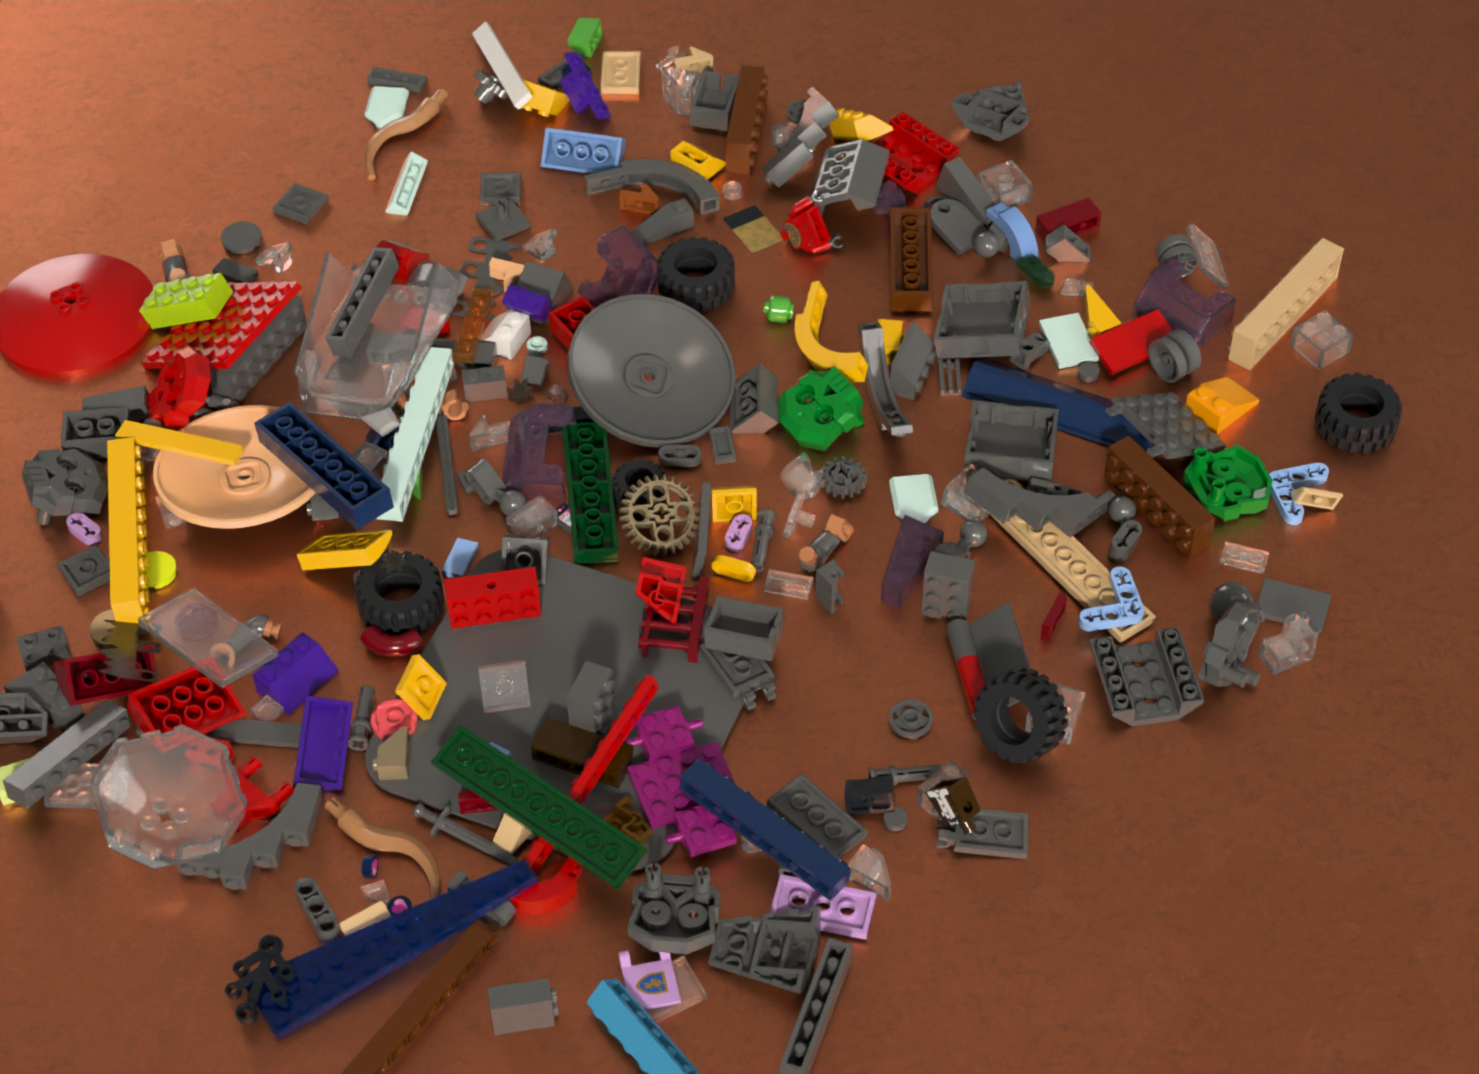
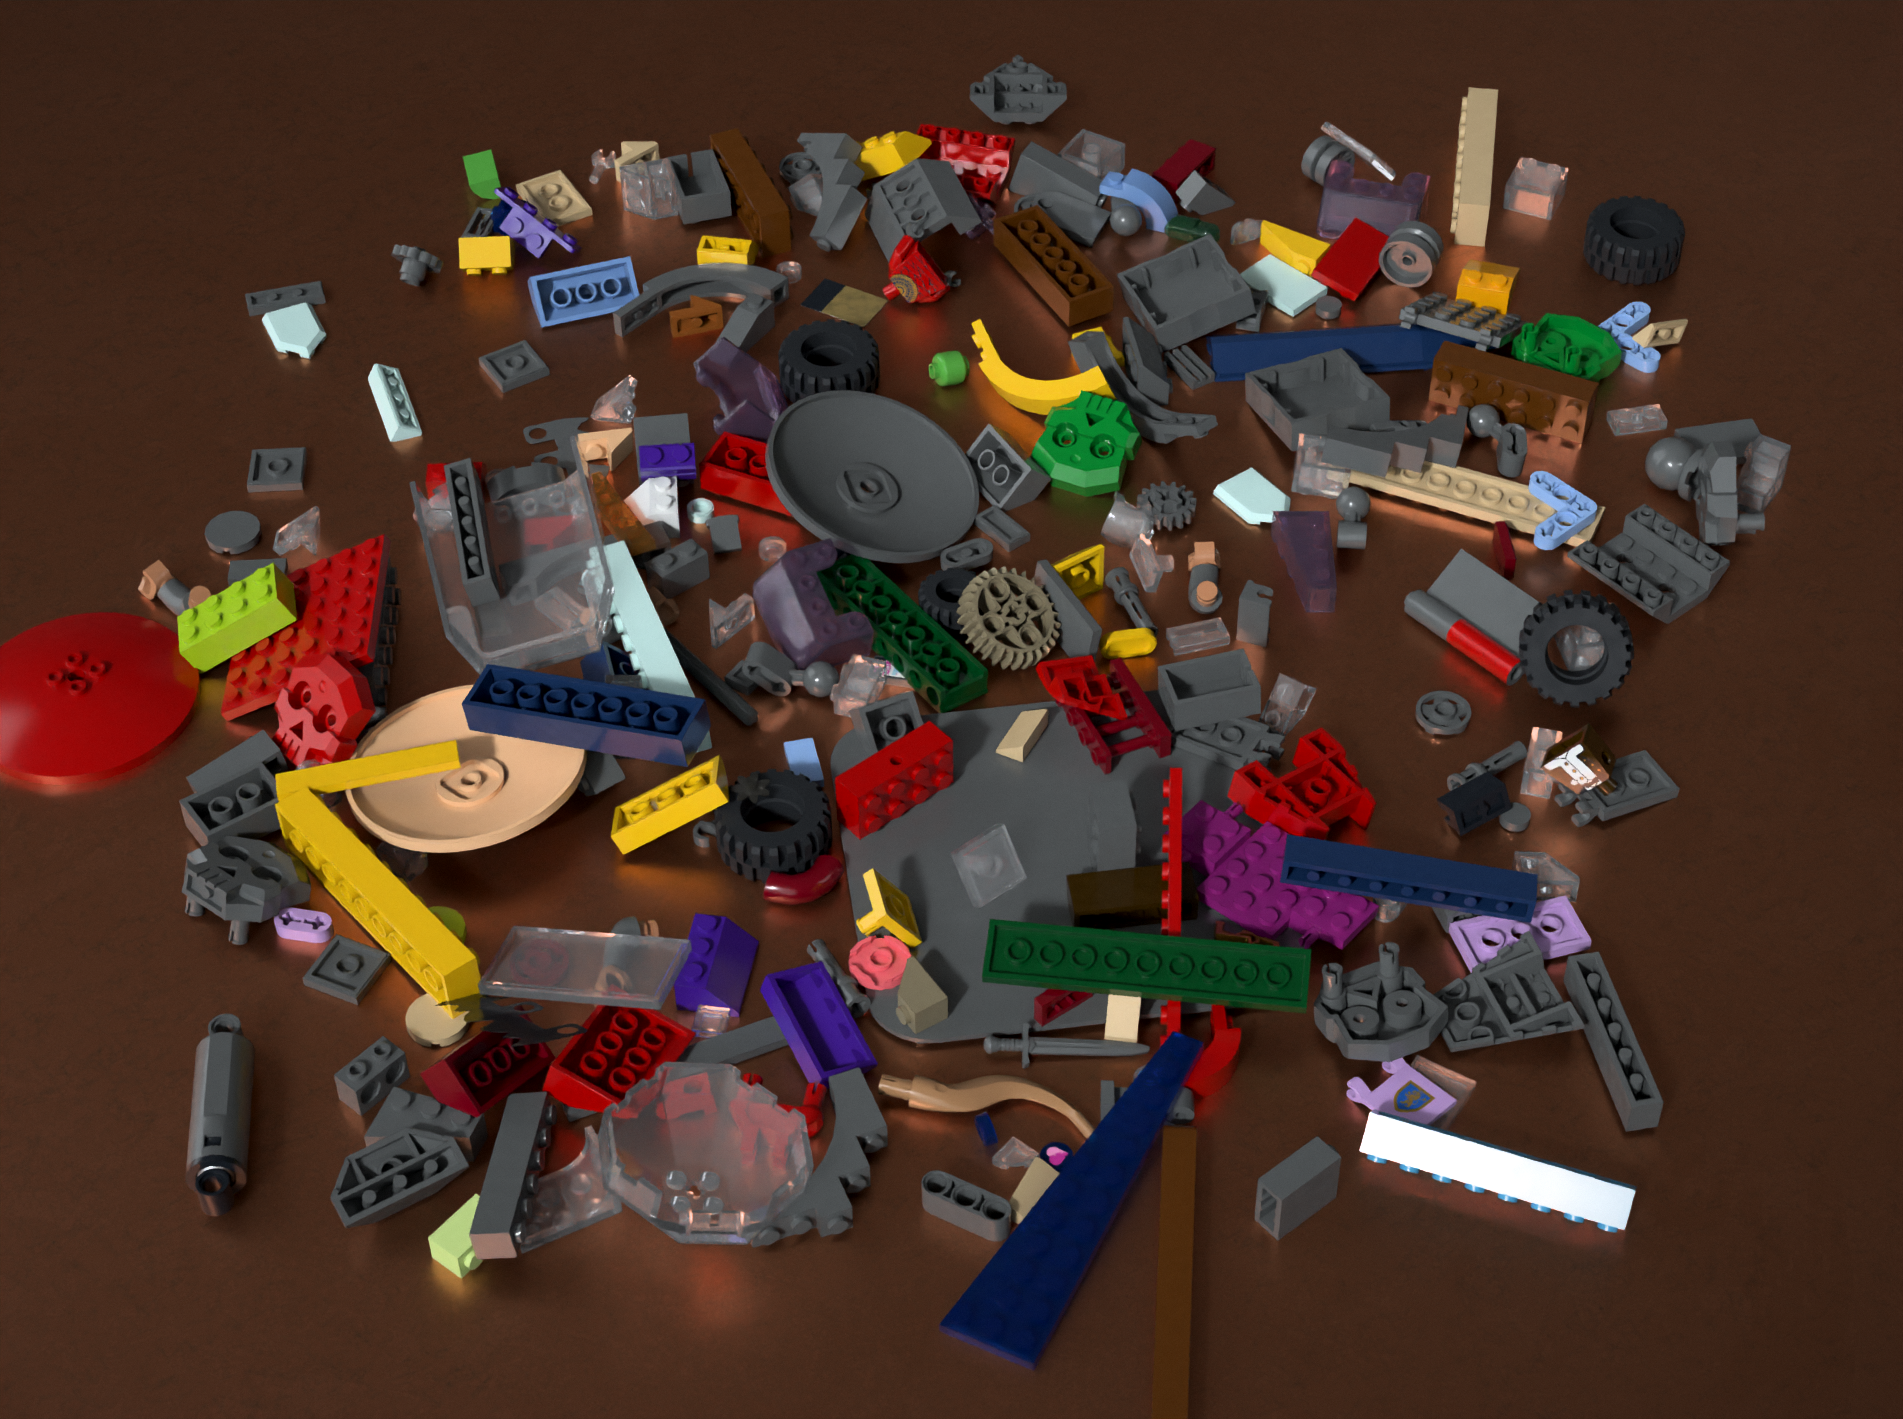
camera: 30 degrees left, 5 degrees down
black plant [225,935,296,1025] -> none
light grey piece [360,407,401,436] -> none
medium nougat animal [365,89,448,180] -> none
white tile [472,21,533,109] -> none
dark grey tile [476,198,530,242] -> none
clear smoke plant [507,379,534,404] -> none
lavender beam [725,514,753,552] -> none
dark grey tile [767,773,868,860] -> none
dark grey piece [921,551,975,621] -> none
none -> tan slope [996,709,1049,762]
none -> red wedge [1227,727,1377,840]
none -> clear slope [1258,673,1317,736]

